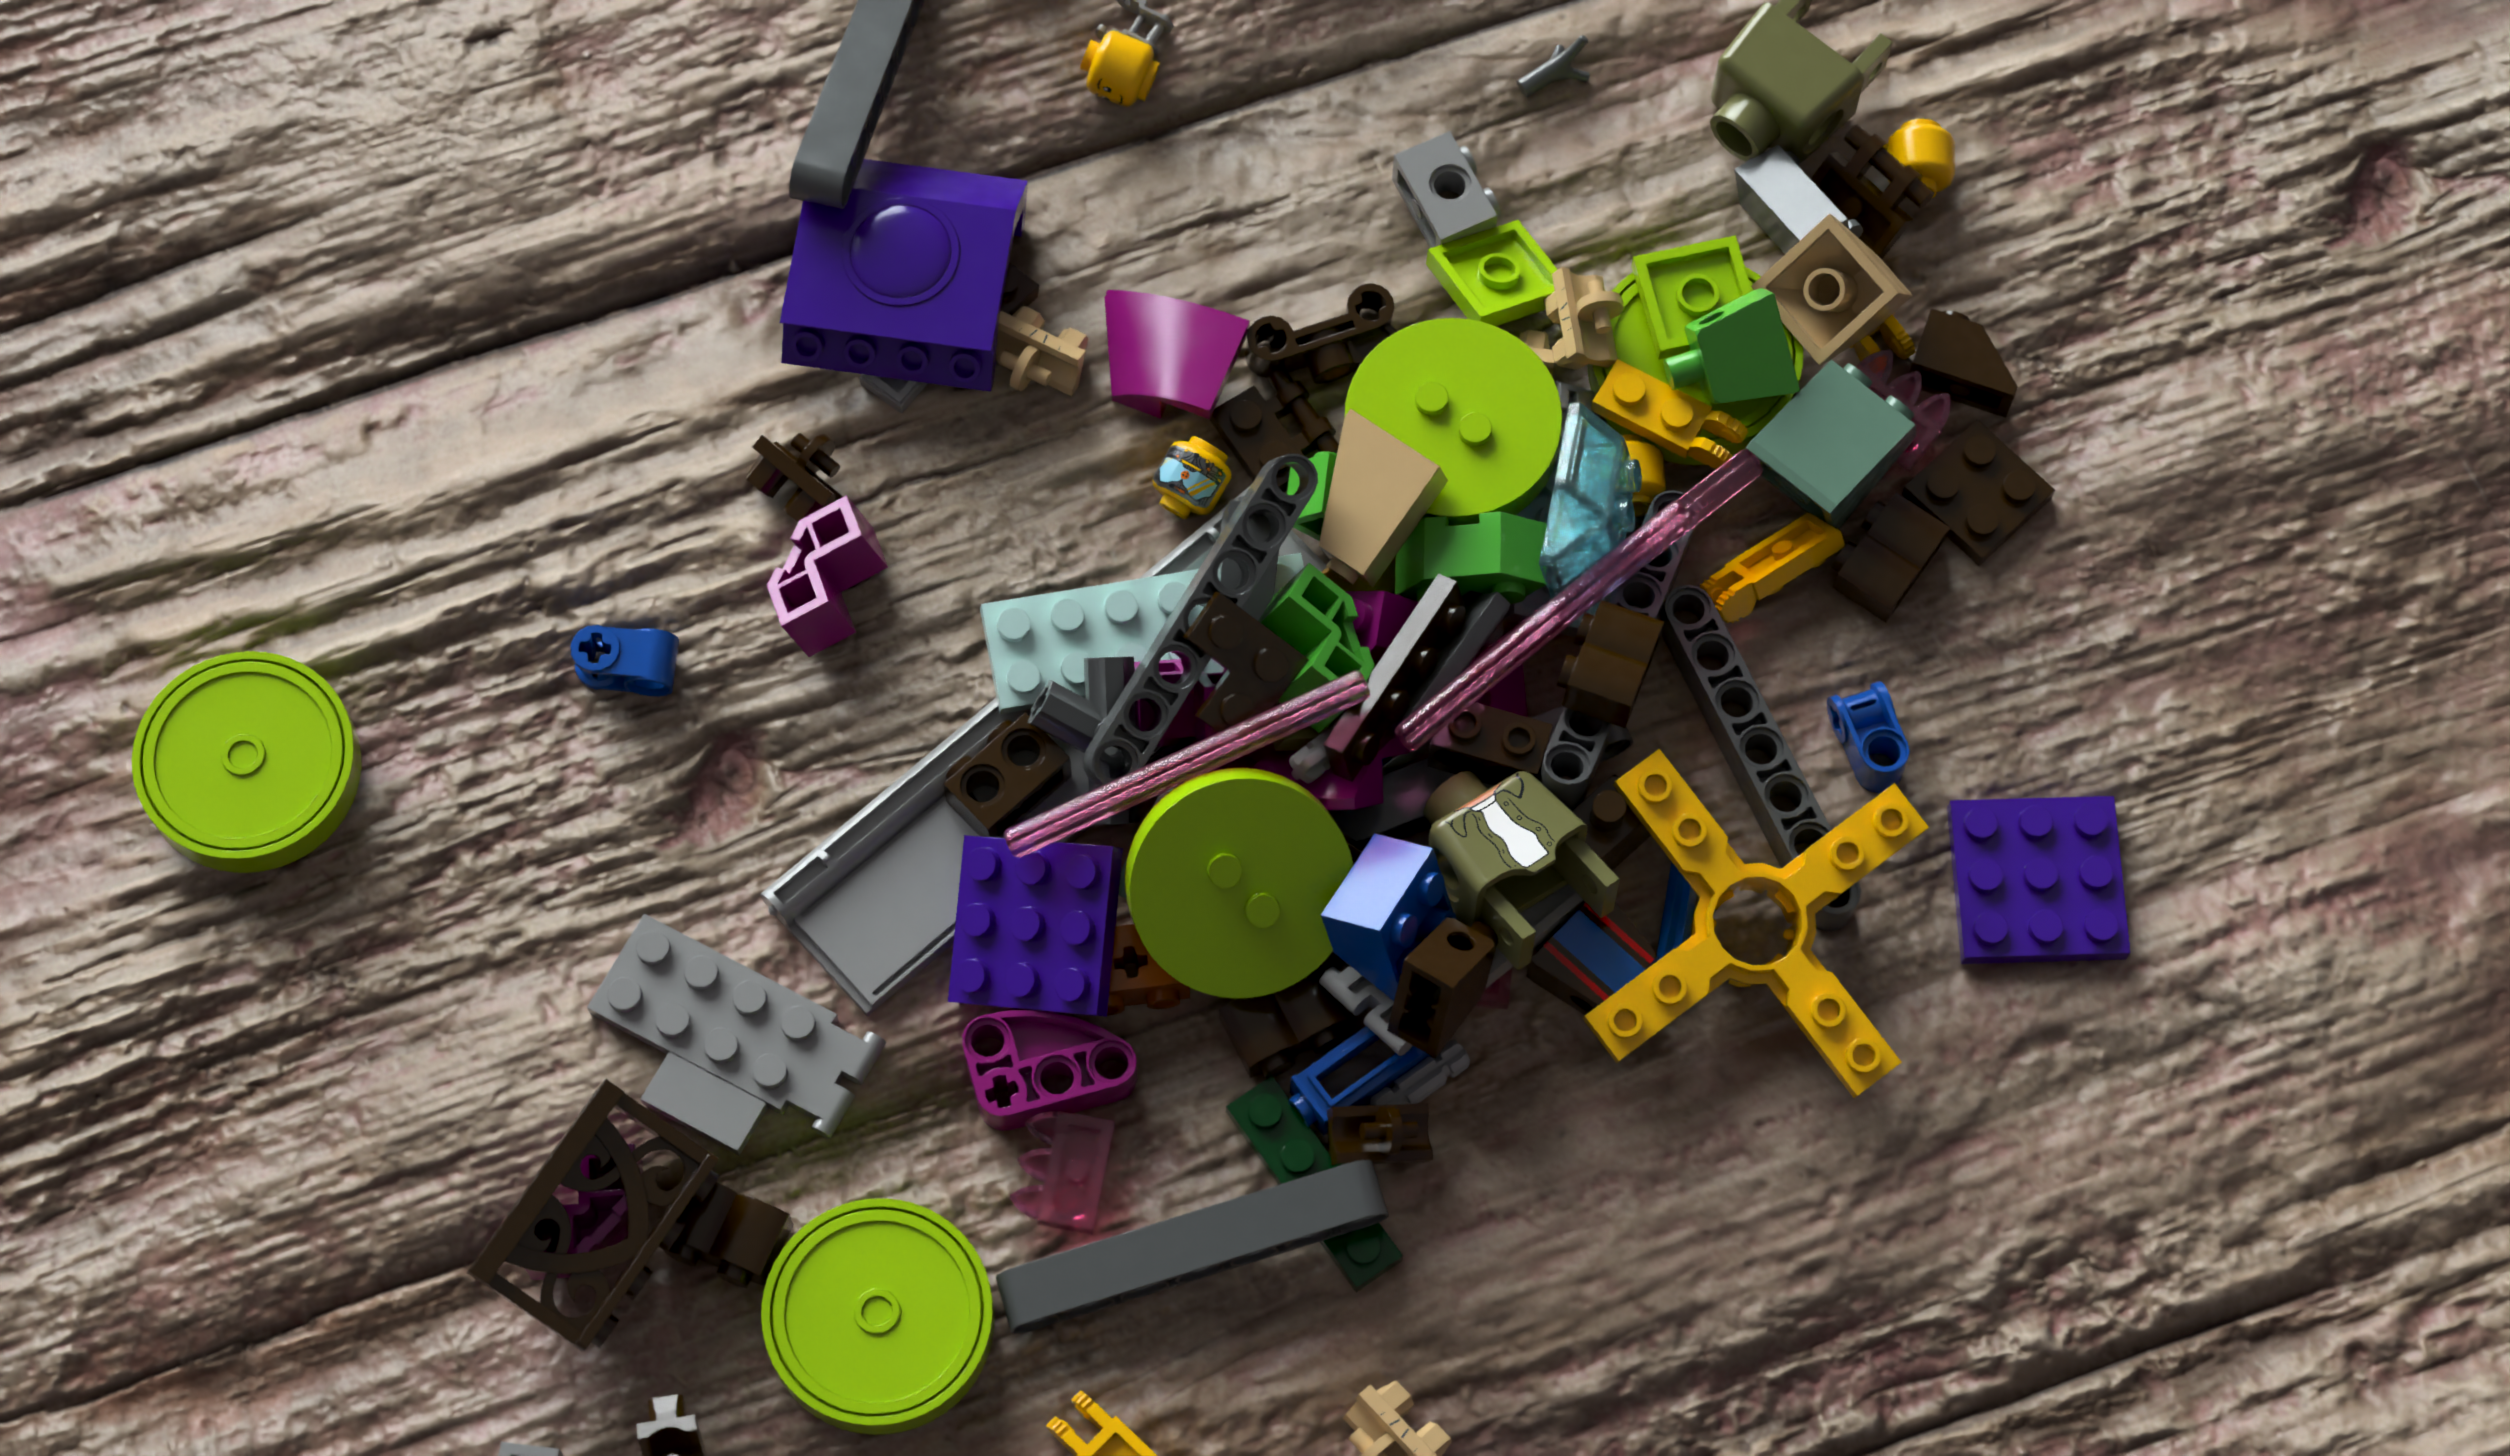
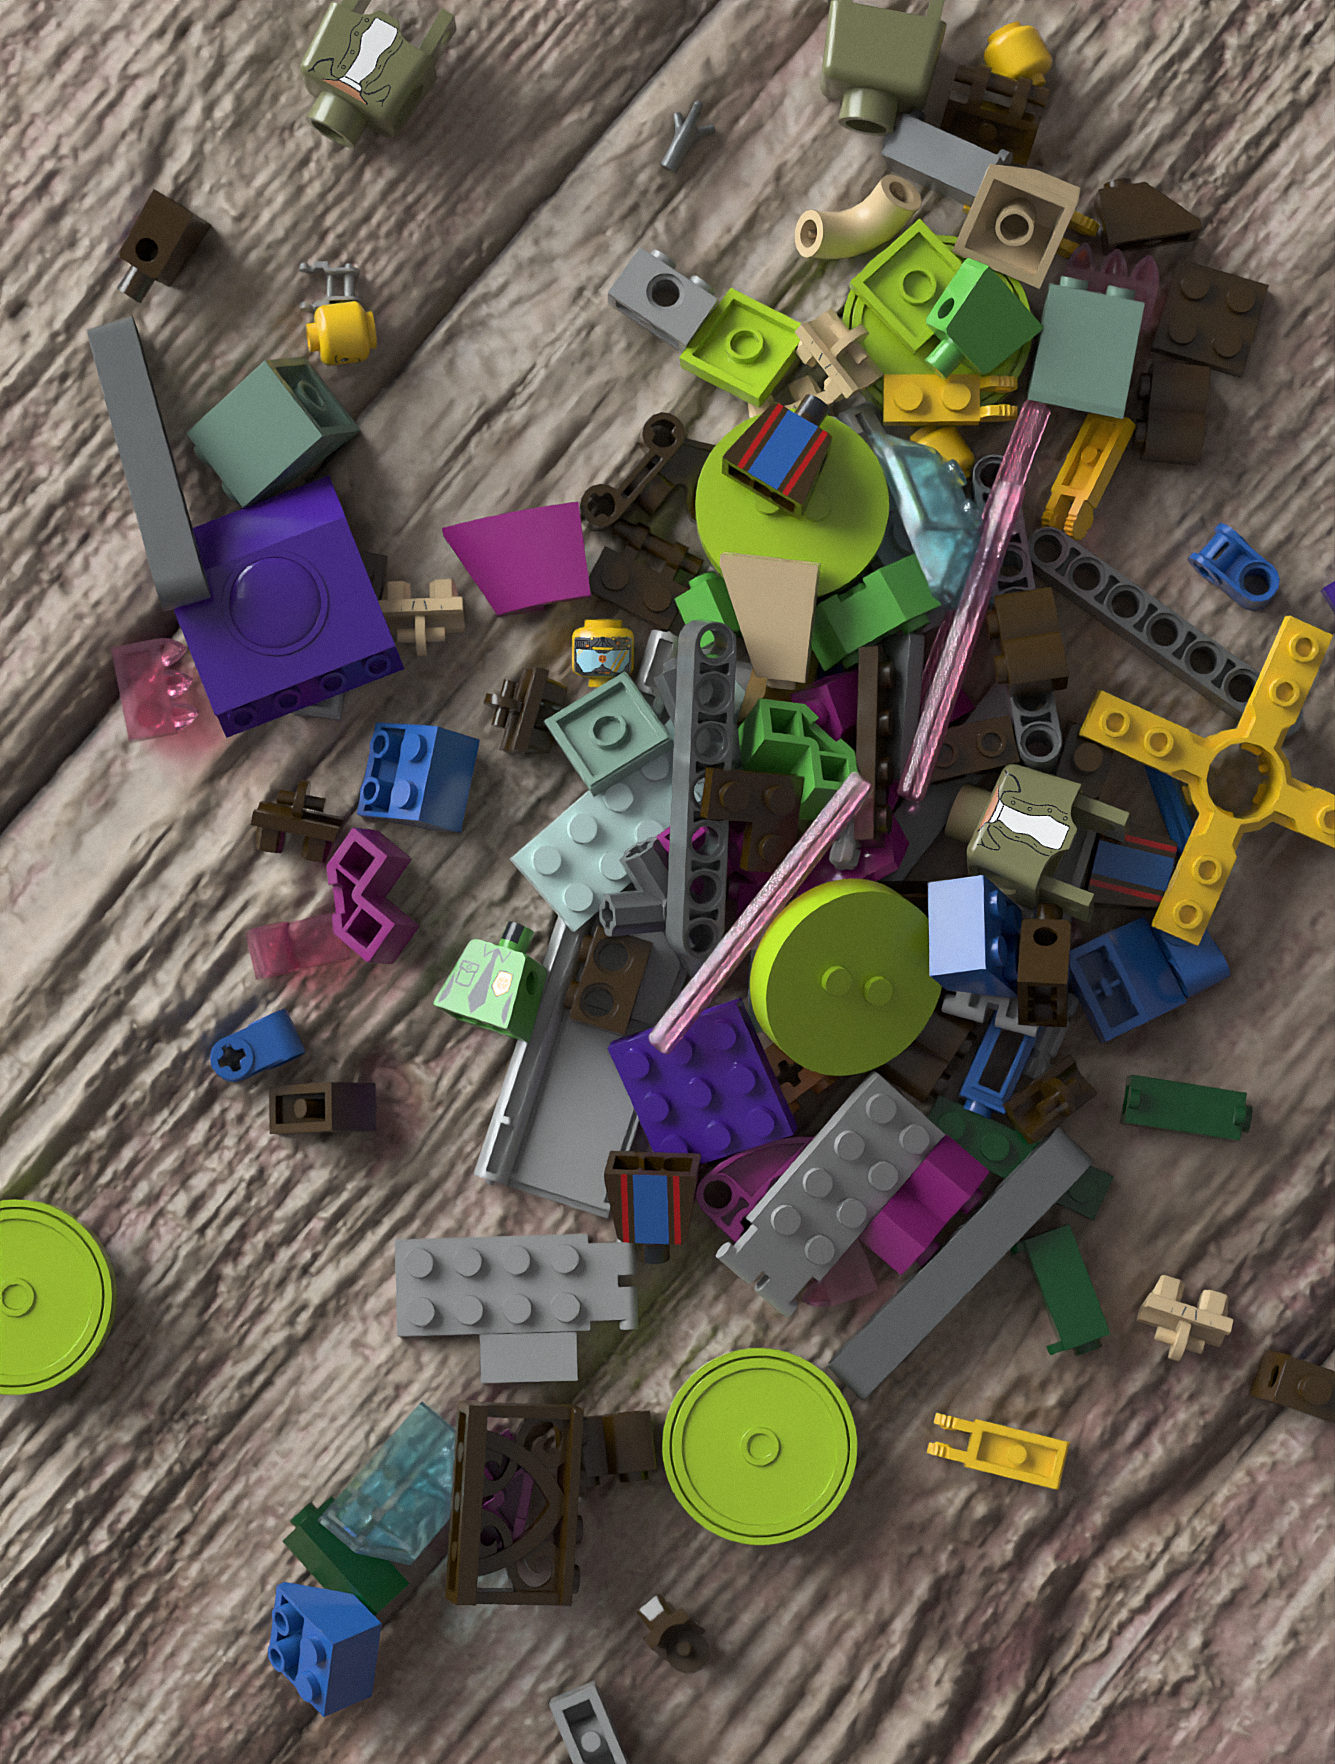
camera: 30 degrees left, 15 degrees up
none -> clear pink plate [111,638,199,743]
none -> sand green slope [186,357,361,508]
none -> clear pink plate [246,912,351,981]
none -> blue slope [268,1582,382,1717]
none -> dark brown slope [269,1082,377,1134]
none -> dark green brick [282,1496,410,1616]
none -> clear light blue wedge [318,1401,455,1565]
none -> blue slope [357,722,480,833]
none -> torso [433,921,547,1043]
none -> dark brown hips [483,666,568,754]
none -> sand green tile [544,671,674,797]
none -> torso [604,1151,702,1264]
none -> light grey hinge [716,1070,945,1317]
none -> torso [722,394,832,520]
none -> tan cylinder [795,175,922,260]
none -> magenta brick [858,1134,990,1275]
none -> dark green brick [1010,1224,1111,1356]
none -> blue slope [1069,916,1187,1044]
none -> dark green brick [1120,1075,1253,1142]
none -> blue piece [1151,916,1231,999]

